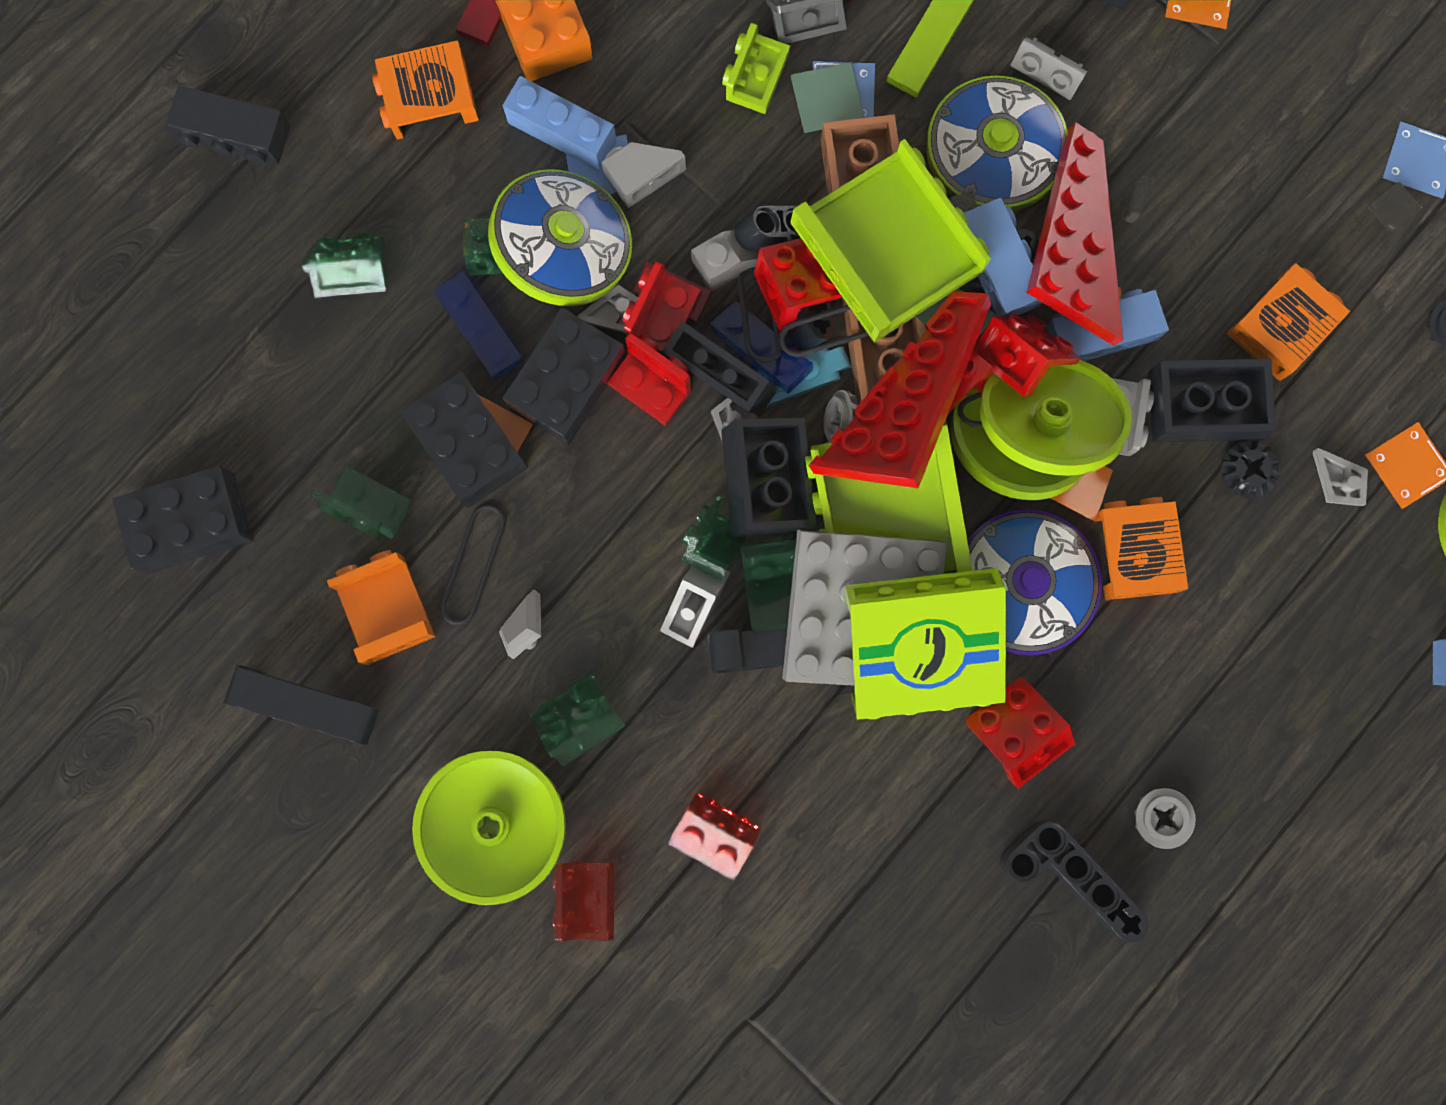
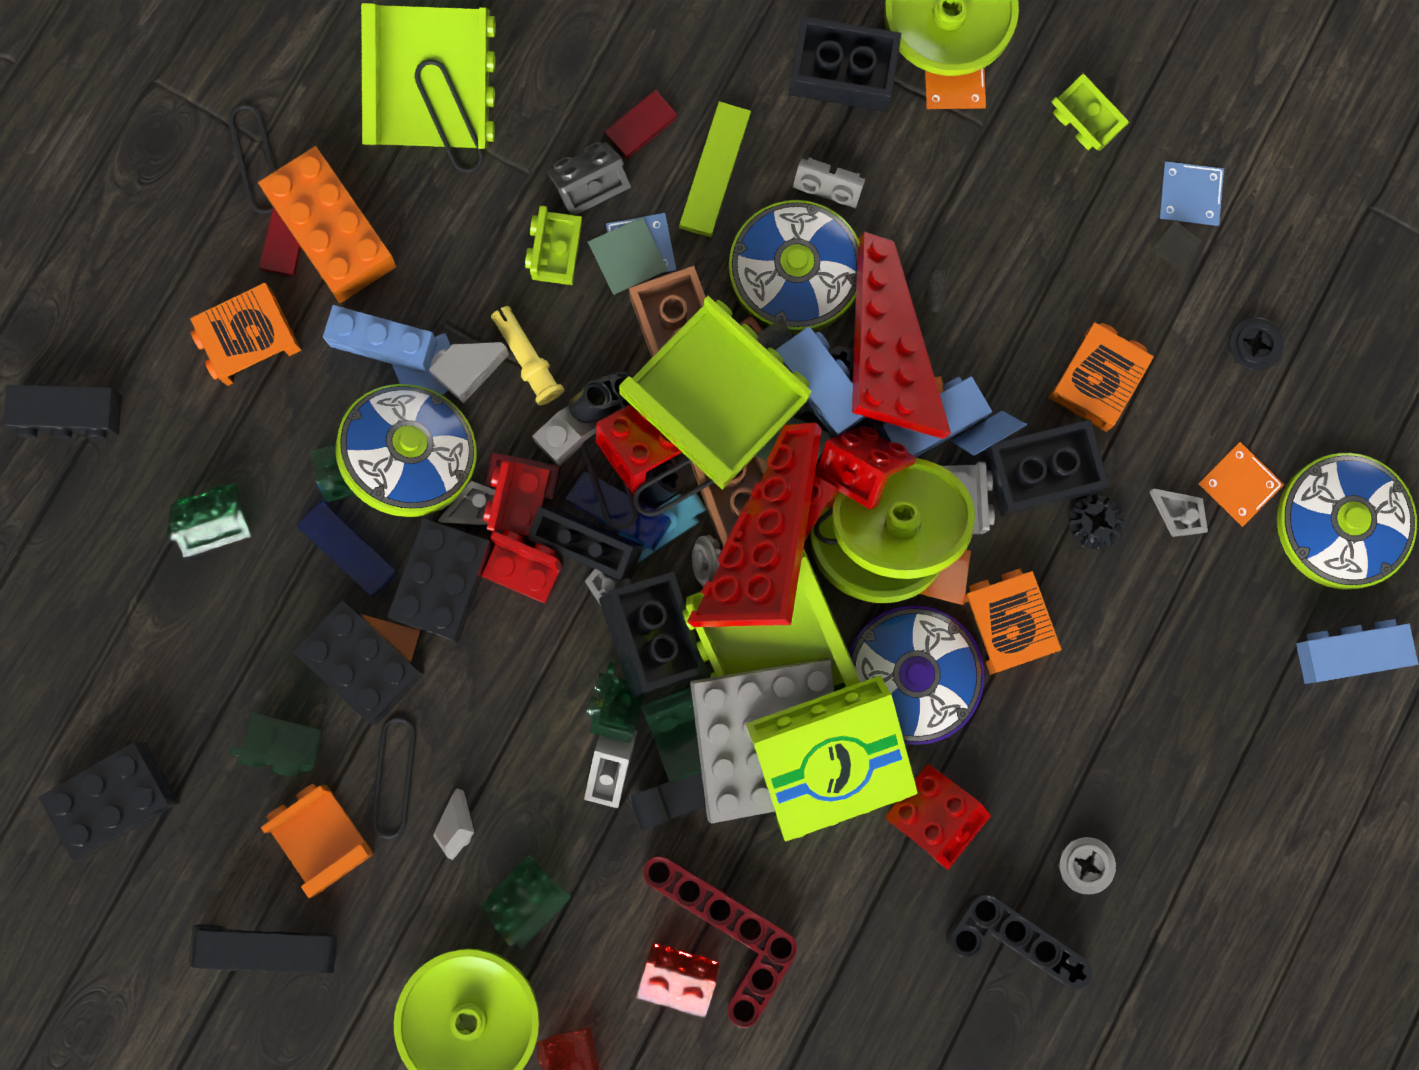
camera: 20 degrees left, 0 degrees up
none -> light yellow pin [491,306,564,406]
none -> dark red beam [643,855,797,1028]
none -> medium blue sticker [950,411,1027,456]
none -> lime bracket [1051,73,1130,151]

